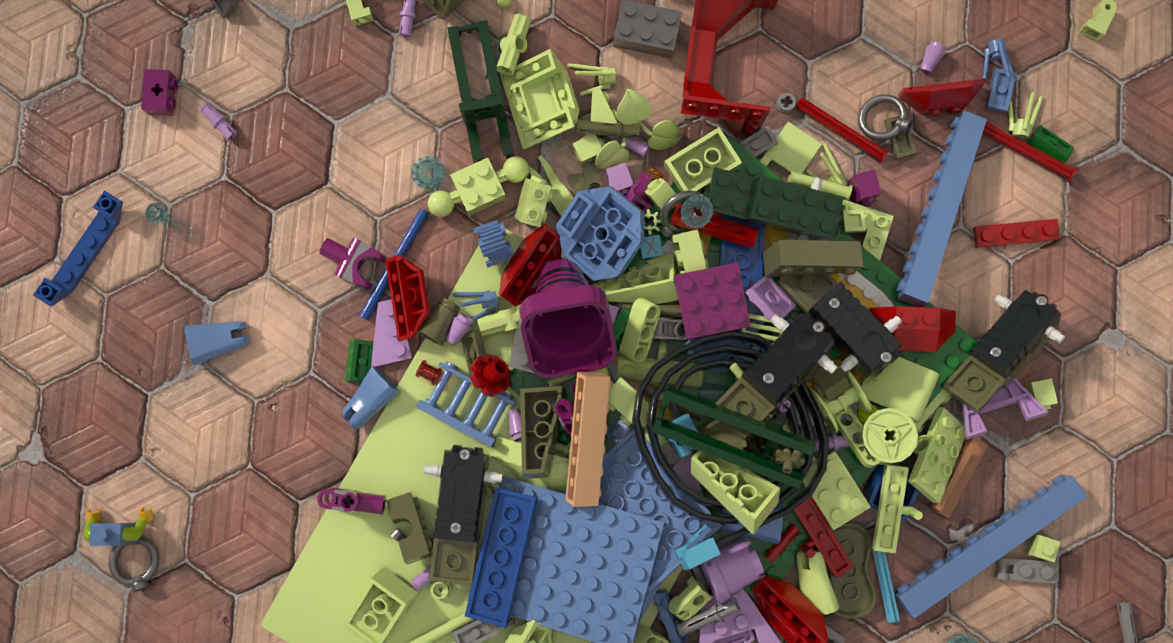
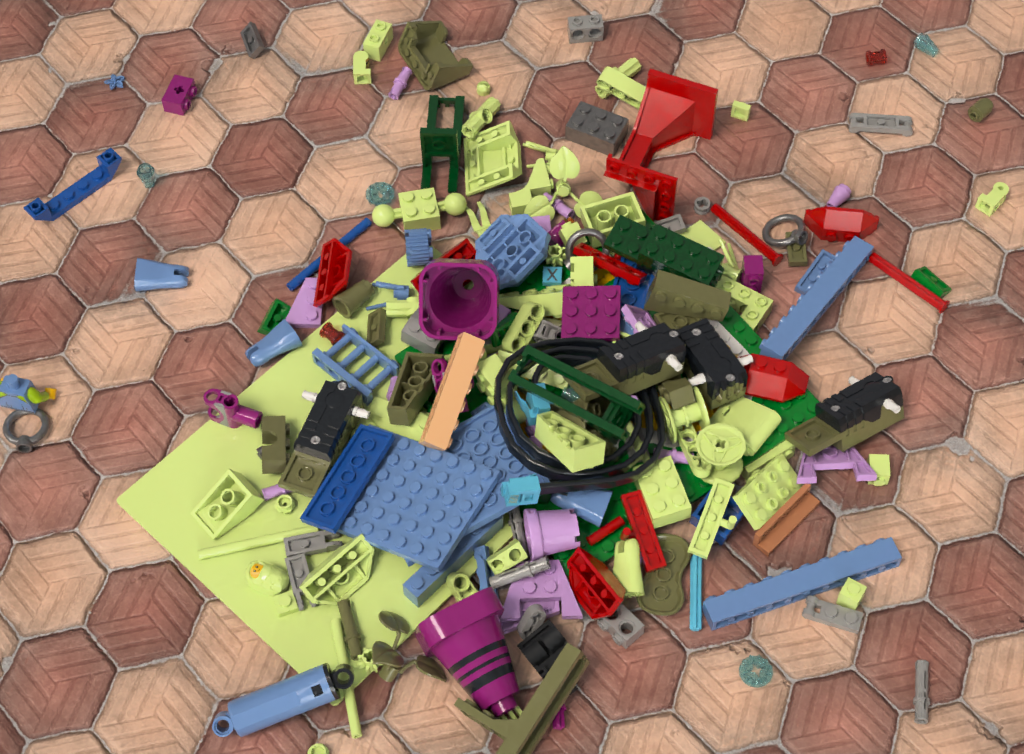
camera: 15 degrees right, 25 degrees down
lavender pin [200,102,238,141] -> none
magenta connector [319,237,386,289] -> none
lavender cone [445,313,474,345] -> none
red plant [470,354,511,397] -> none
yellowish green brick [515,175,553,227] -> none
olive pin [576,119,640,139] -> none
clear light blue gear [681,194,714,229] -> none
olive plant [775,449,805,474] -> none
yellowish green plate [842,210,866,233] -> none
red plate [973,219,1060,248] -> none
medium blue plant [983,39,1016,83] -> none
medium blue plate [986,68,1017,113] -> none
yellowish green plant [1008,92,1043,139] -> none
none -> medium blue plant [104,74,125,90]
none -> medium blue tile [794,249,835,295]

